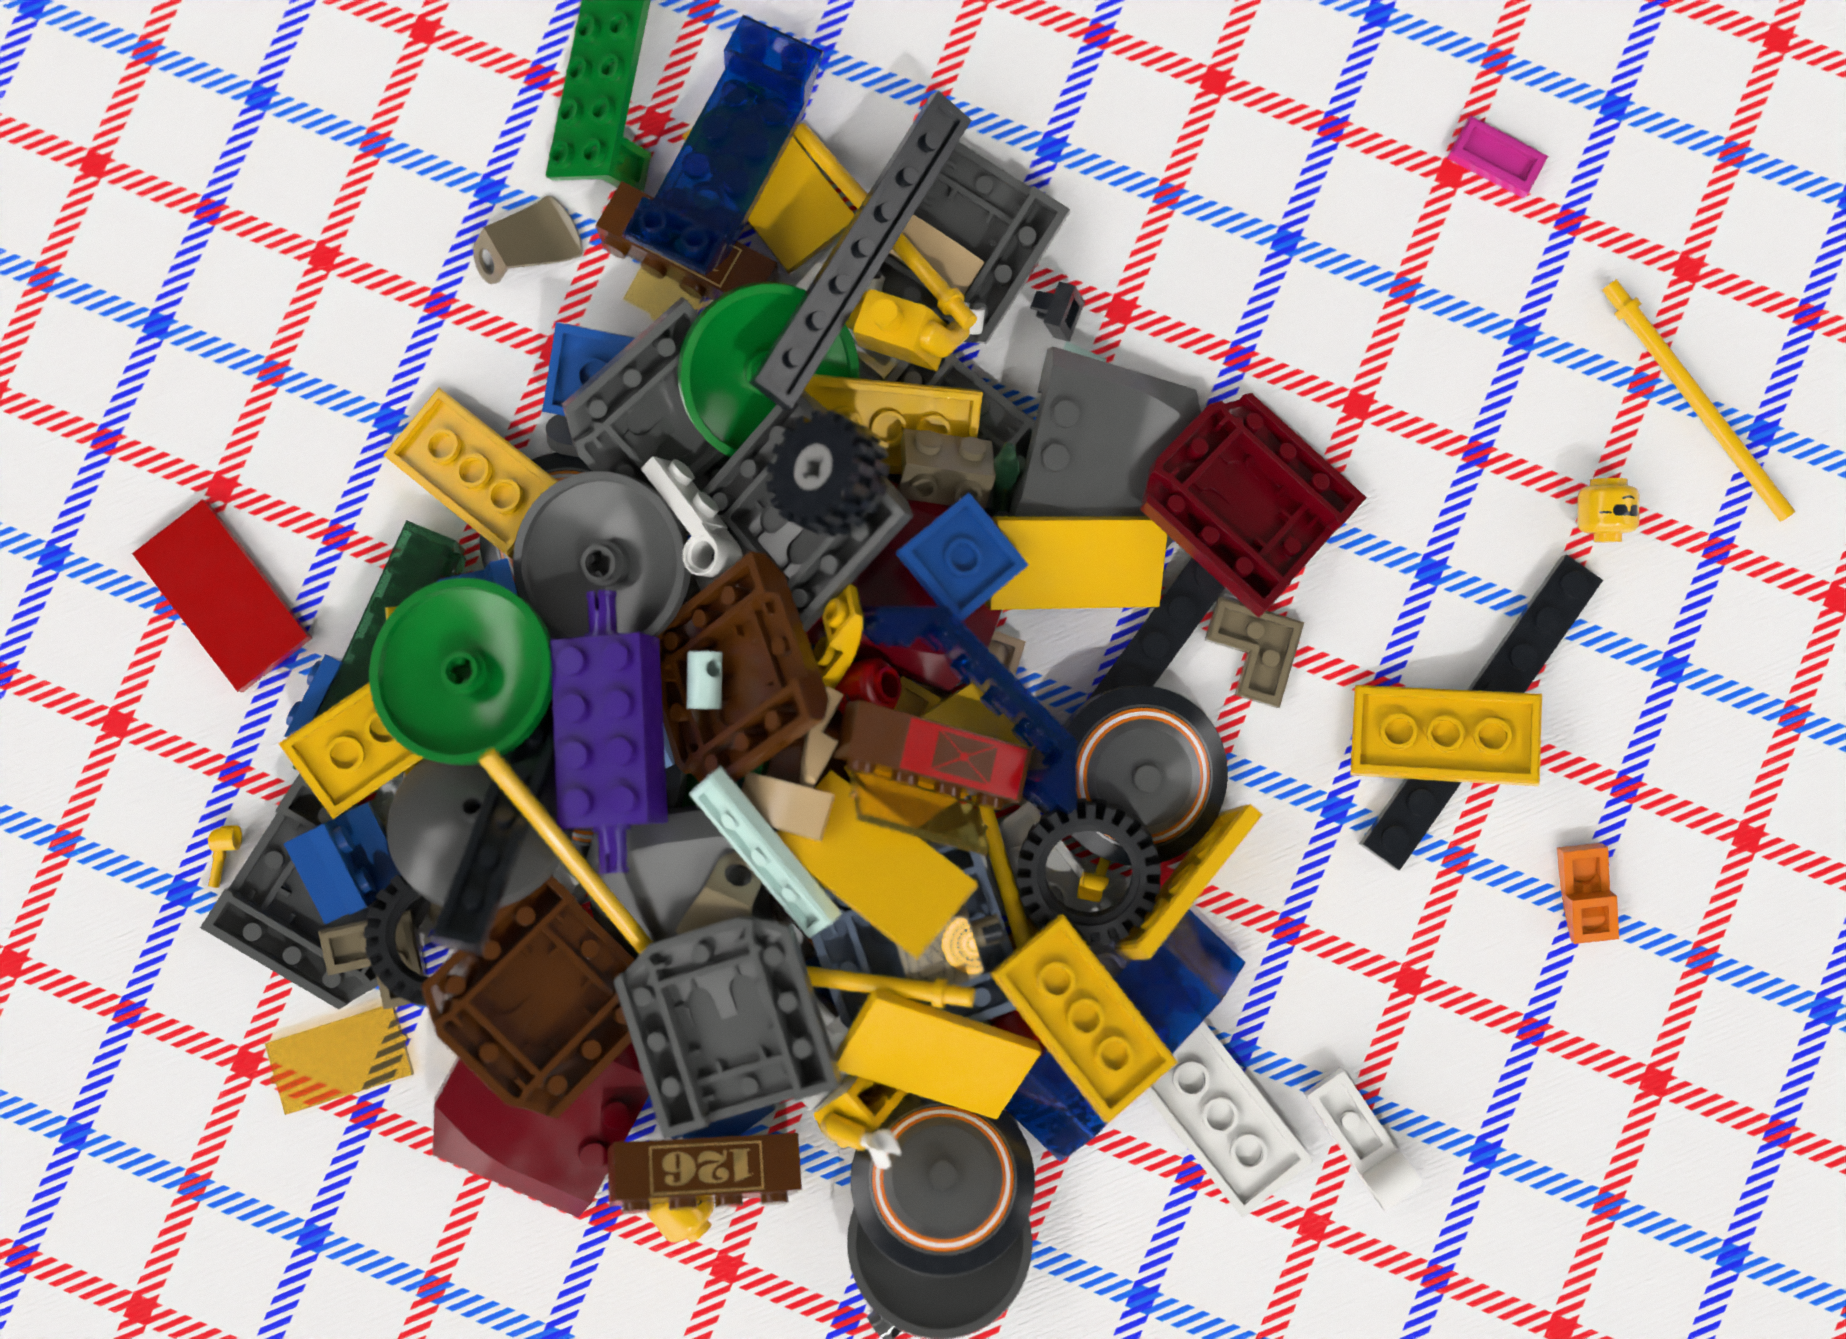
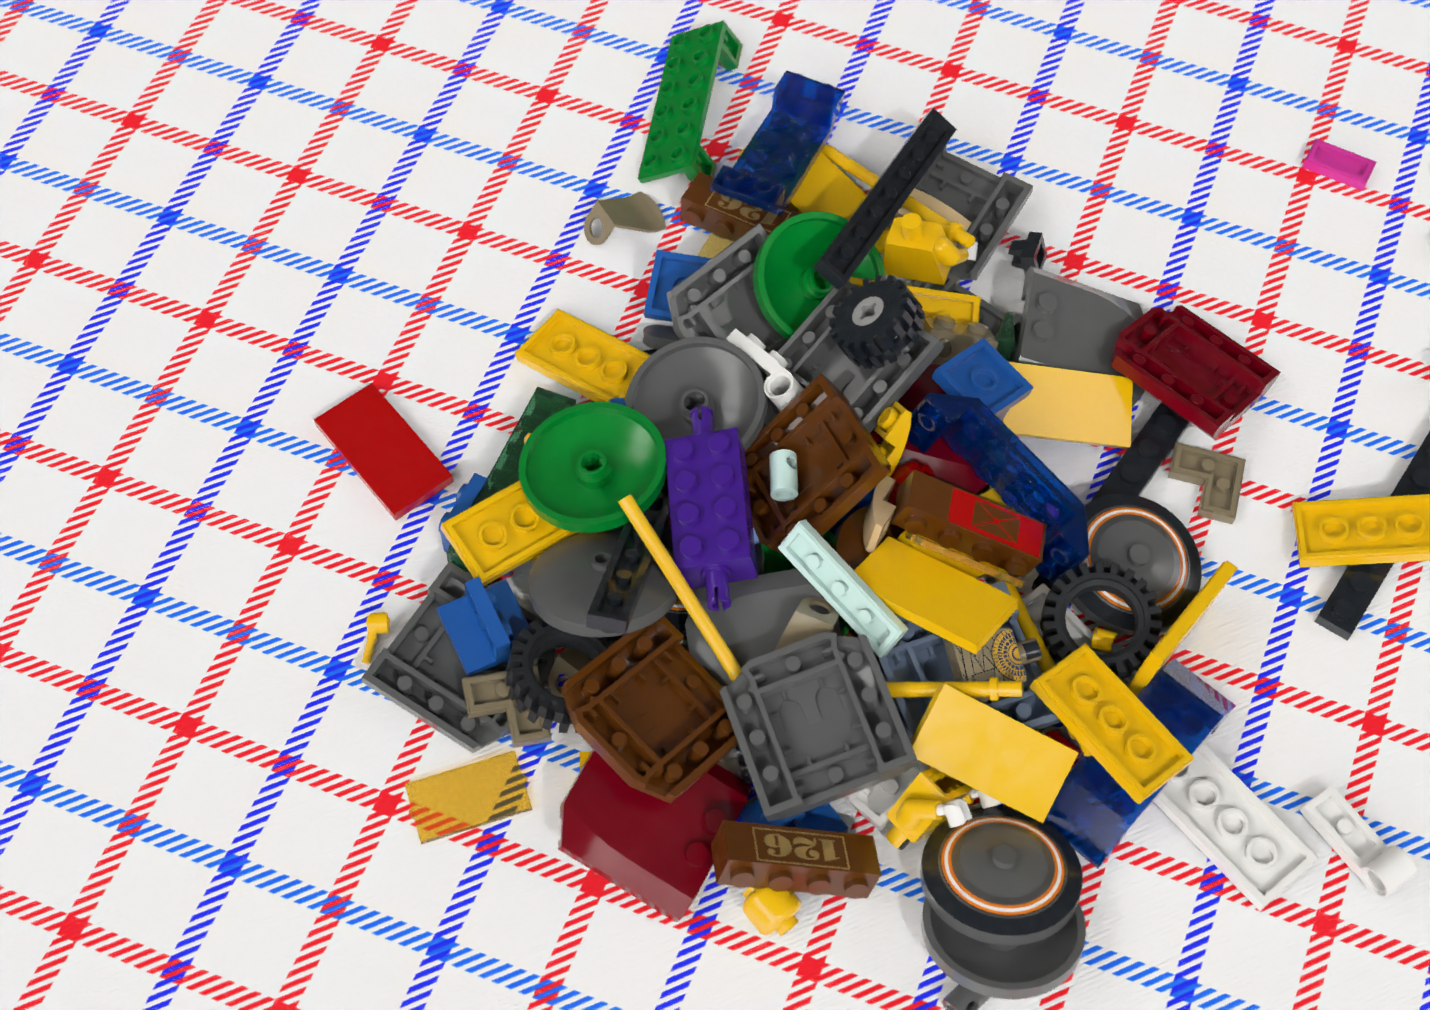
camera: 10 degrees left, 25 degrees down
tan slope [741,773,835,842] -> none

